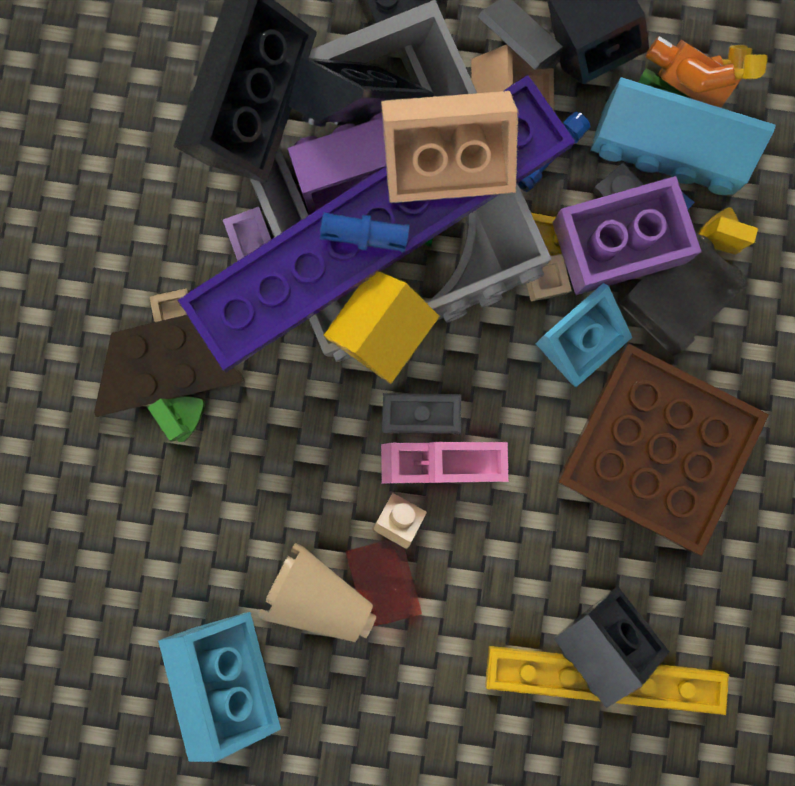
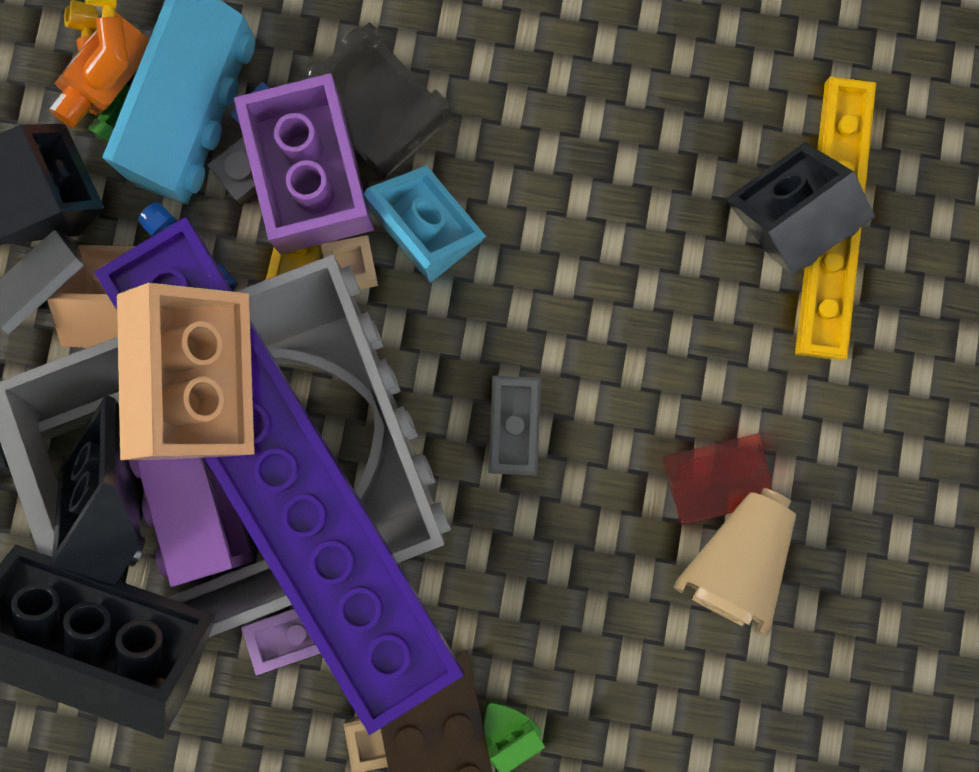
camera: 85 degrees left, 0 degrees up
medium azure slope [158,612,281,762] -> none
blue pin [320,212,409,253] -> none
yellow slope [323,271,440,384] -> none
tan plate [372,493,427,549] -> none
bright pink slope [381,442,509,483] -> none
reddish brown plate [556,343,769,556] -> none
yellow tile [696,207,758,254] -> none

